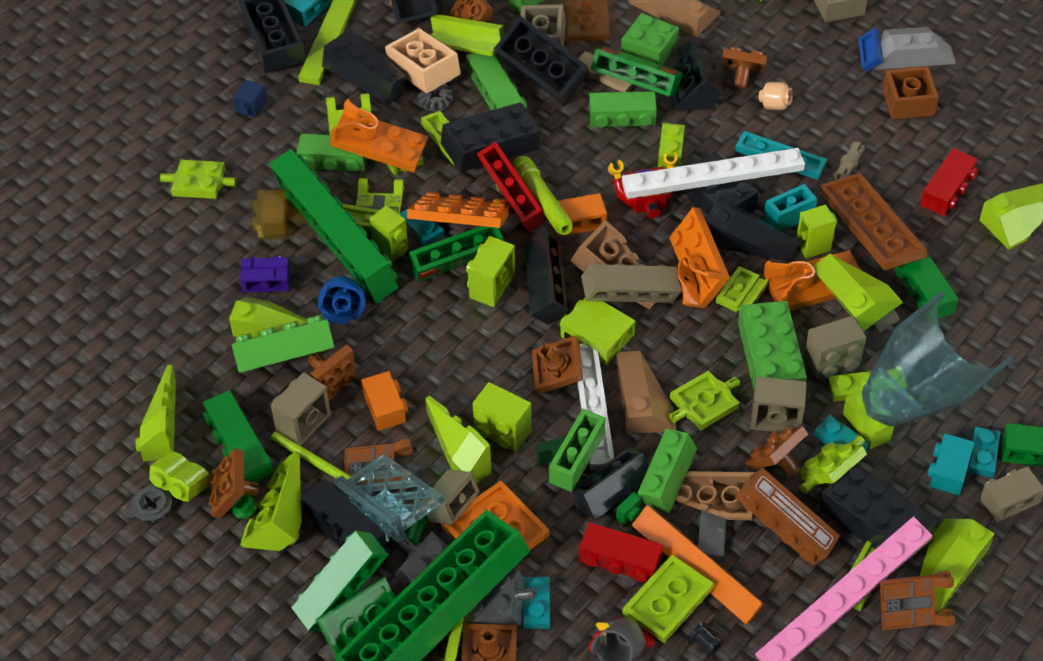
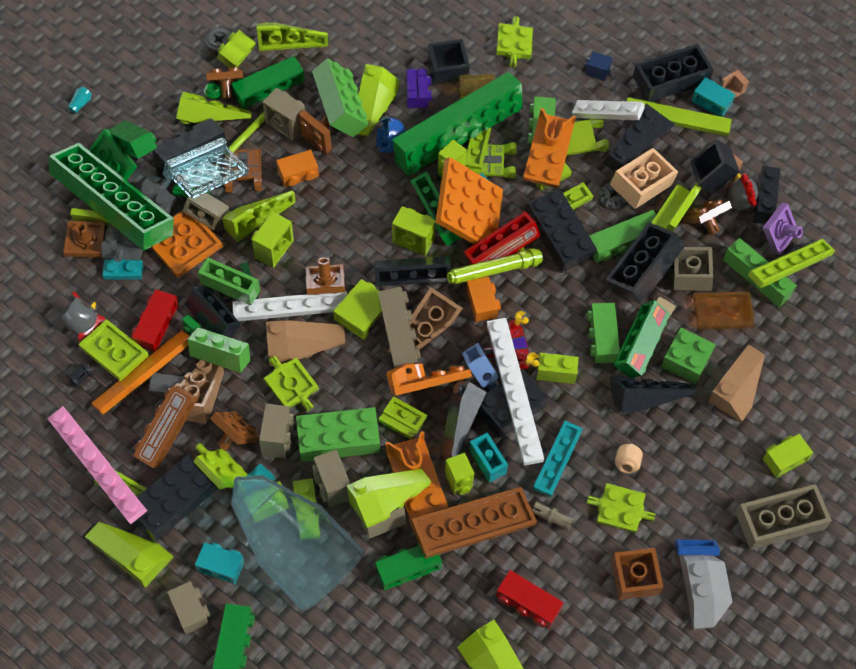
camera: 85 degrees right, 10 degrees up
dark orange plate [722,47,768,88] -> none
dark orange flag [880,570,955,630] -> none
teal plate [968,427,1000,478] -> none
none -> black piece [428,39,470,84]
none -> medium blue torso [462,343,500,391]
none -> white plate [572,100,644,120]
none -> lime plate [587,483,656,533]

